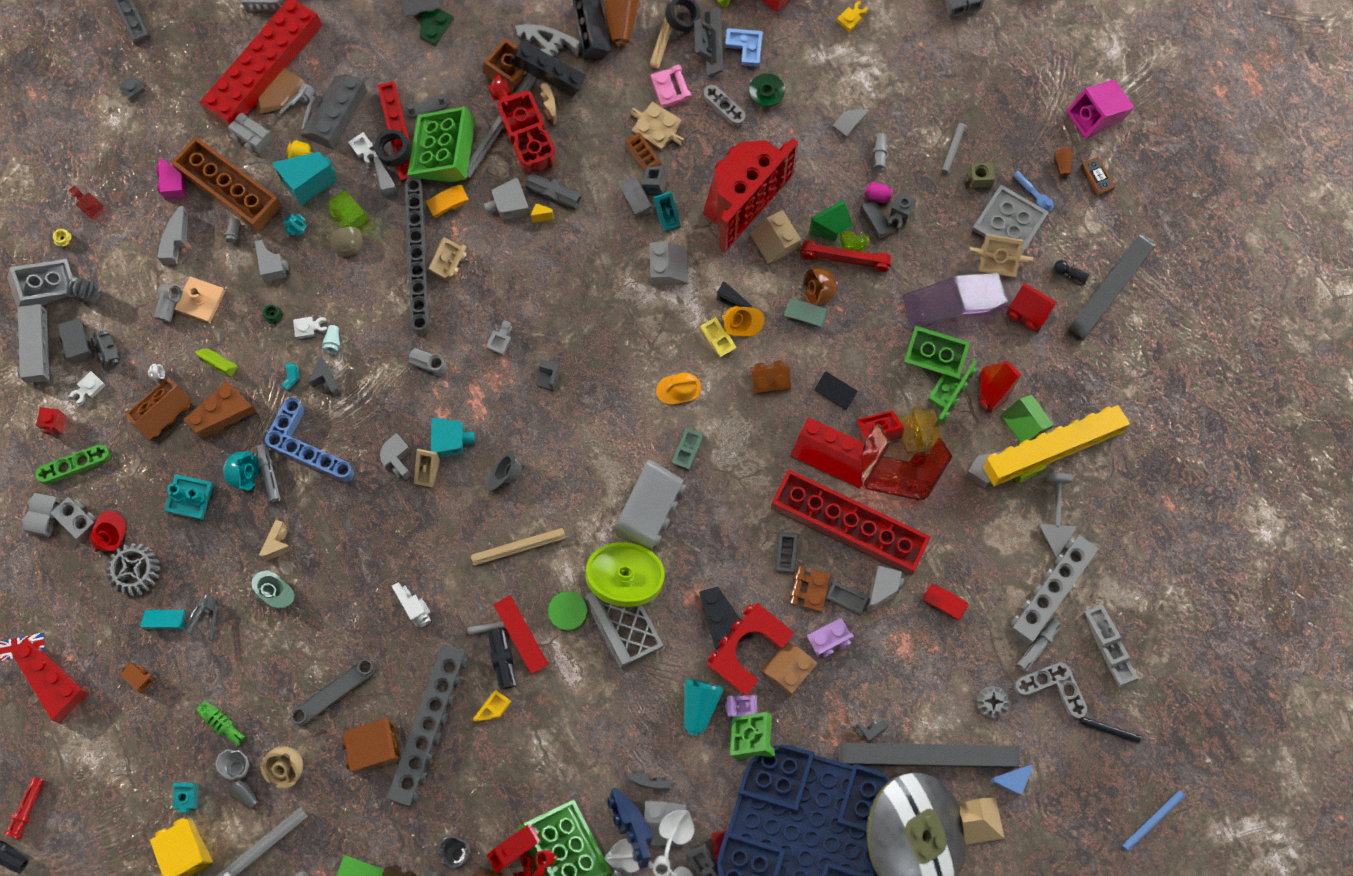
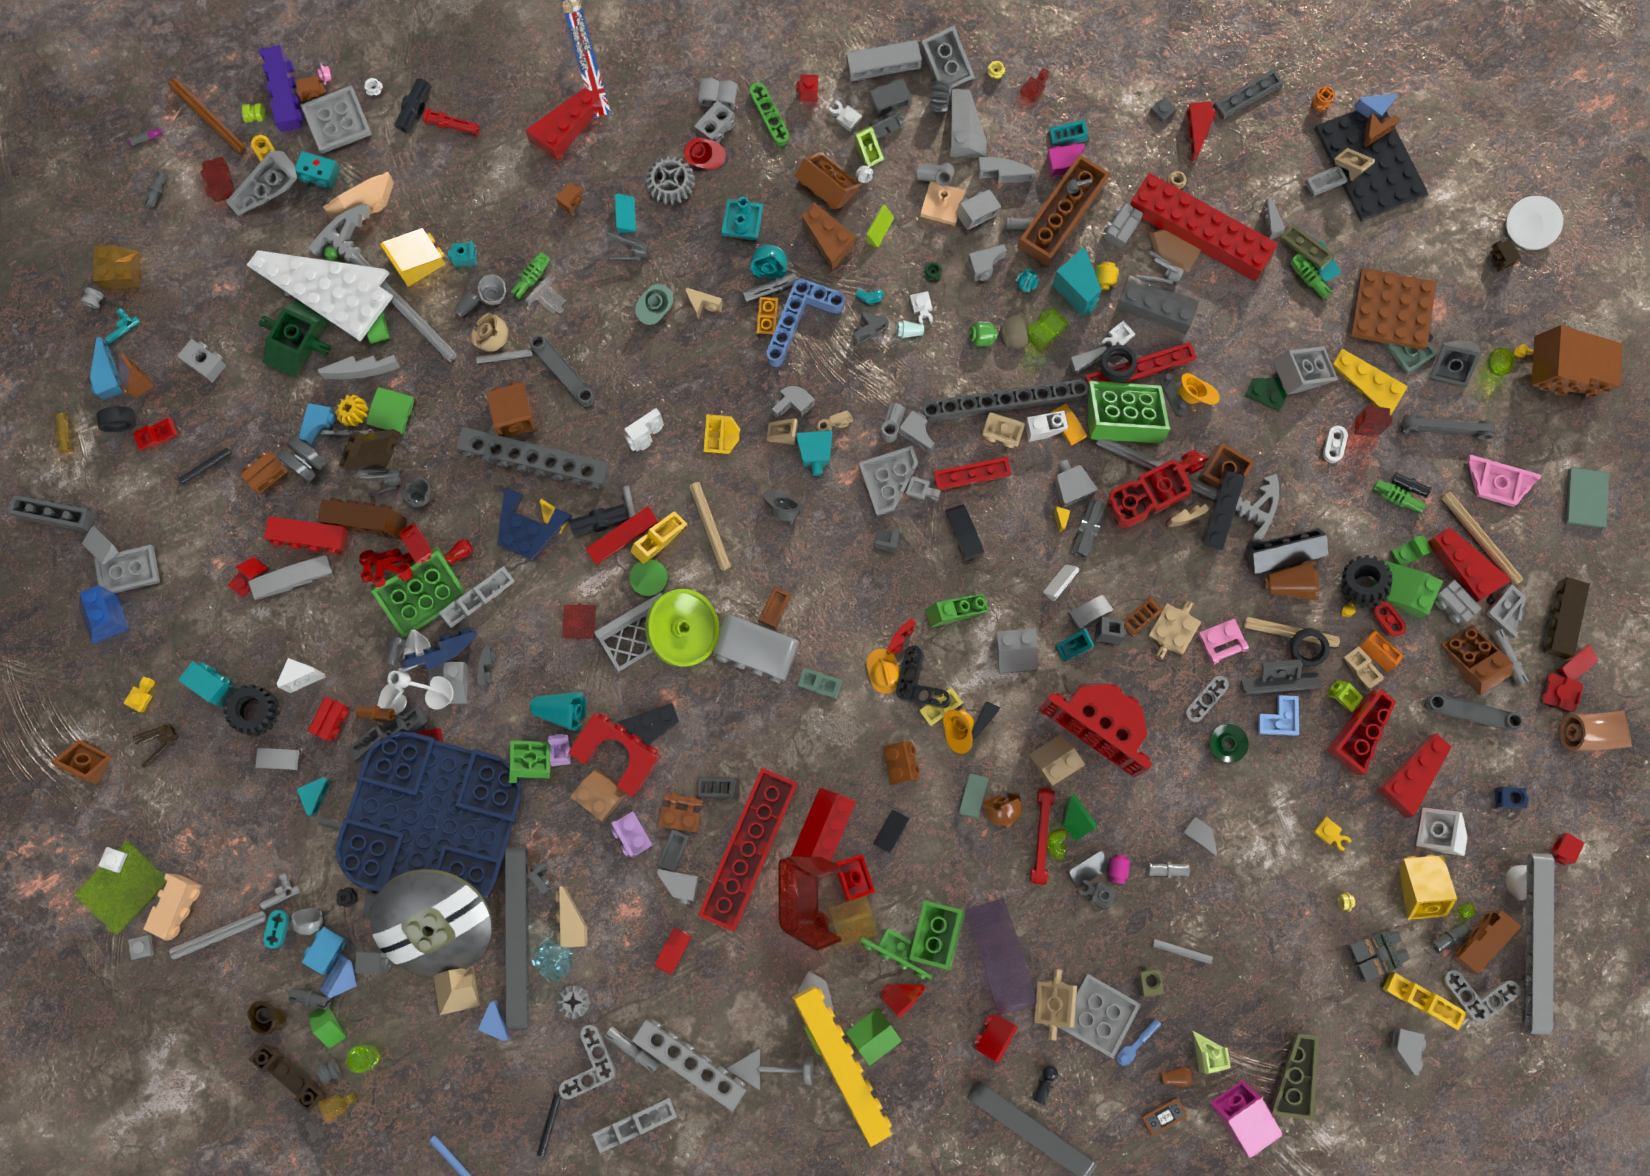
camera: 85 degrees right, 5 degrees up
none -> light grey slope [438,566,515,629]
none -> red cone [444,538,474,565]
none -> light grey bar [476,349,533,364]
none -> dark blue wing [497,488,572,561]
none -> clear piece [524,274,566,314]
none -> clear light blue plate [532,941,573,980]
none -> tan slope [556,886,587,948]
none -> clear red piece [562,603,596,640]
none -> yellow slope [630,511,687,565]
none -> yellow slope [704,414,740,454]
none -> light orange slope [757,297,779,335]
none -> dark orange tile [758,586,792,630]
none -> tan plate [817,410,853,431]
none -> lime slope [854,126,884,167]
none -> light grey plate [858,446,918,517]
none -> red slope [886,618,917,655]
none -> black beam [896,645,952,708]
none -> light grey arch [899,410,935,454]
none -> bright green slope [925,593,989,627]
none -> red plate [933,457,1012,490]
none -> black slope [946,504,984,561]
none -> light grey wedge [950,89,987,158]
none -> light grey brick [956,189,1001,230]
none -> bright green head [968,322,997,346]
none -> white slope [1025,411,1068,442]
none -> white slope [1043,565,1079,601]
none -> teal slope [1049,119,1089,146]
none -> dark grey hand [1067,179,1092,194]
none -> tan plate [1168,171,1186,189]
none -> light orange piece [1176,373,1220,405]
none -> red slope [1186,102,1215,161]
none -> yellowish green slope [1192,1030,1231,1074]
none -> olive wedge [1269,1033,1319,1121]
none -> light yellow plate [1338,892,1355,912]

